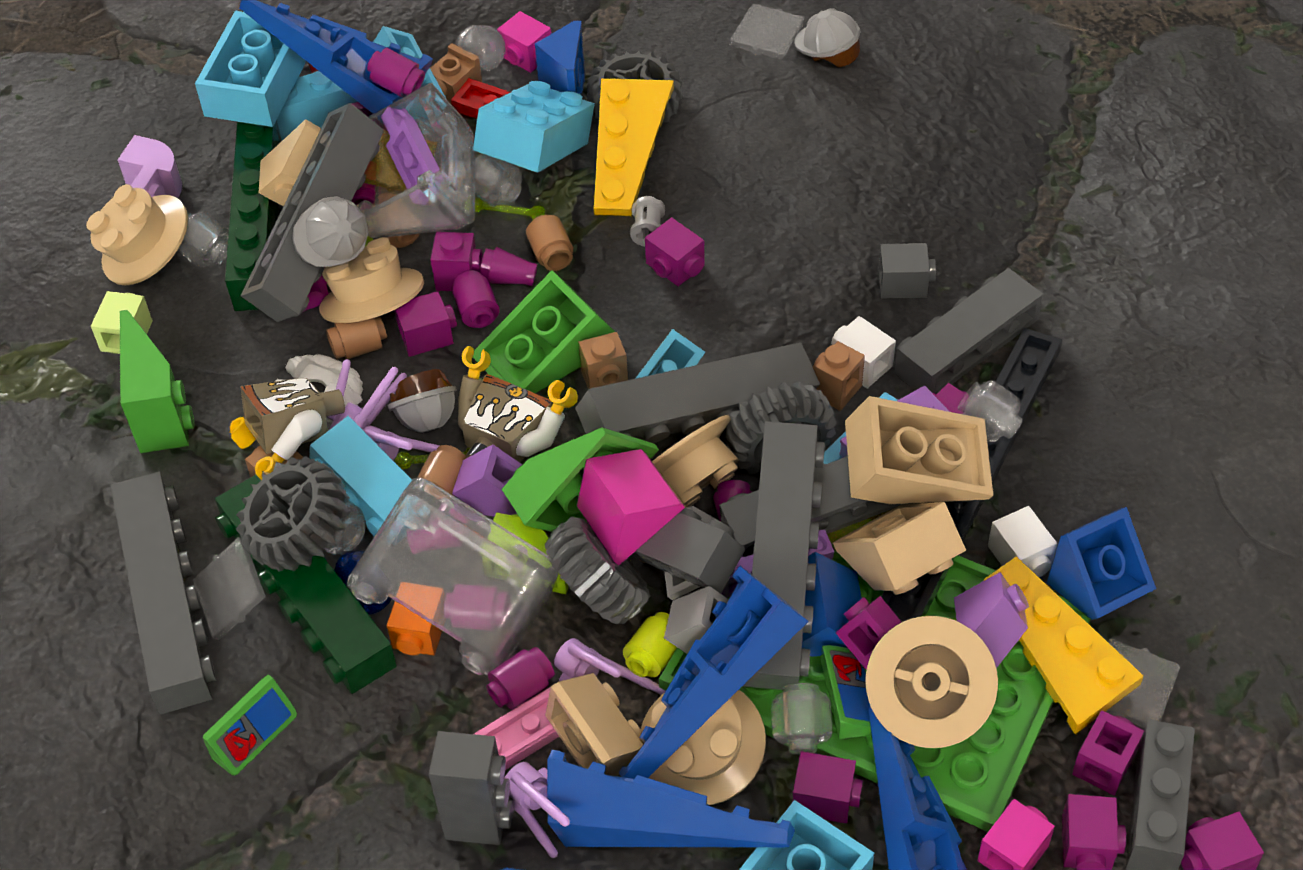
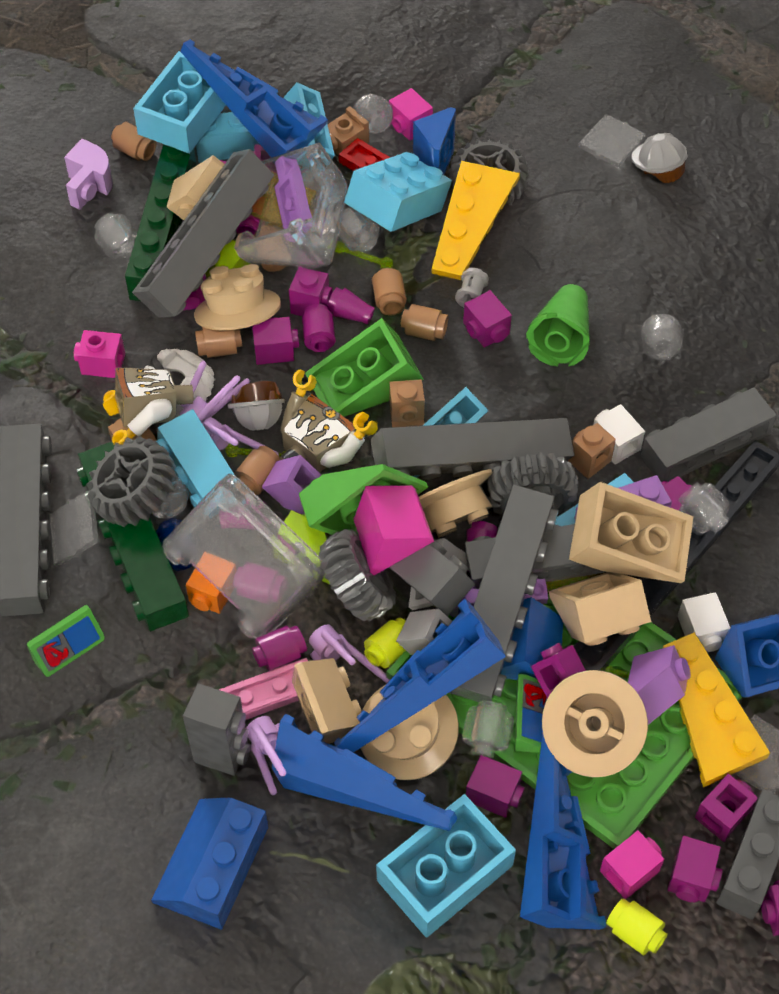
camera: 10 degrees right, 5 degrees up
tan piece [86,184,188,285] -> none
yellowish green brick [91,291,153,354] -> none
bright green slope [119,310,195,453] -> none
light grey piece [292,196,368,267] -> none
magenta brick [367,47,425,98] -> none
dark grey brick [878,243,936,299] -> none
none -> dark pink brick [74,330,125,378]
none -> medium nougat brick [111,122,157,161]
none -> medium nougat brick [401,304,449,341]
none -> bright green cone [526,284,590,367]
none -> clear head [641,314,683,361]

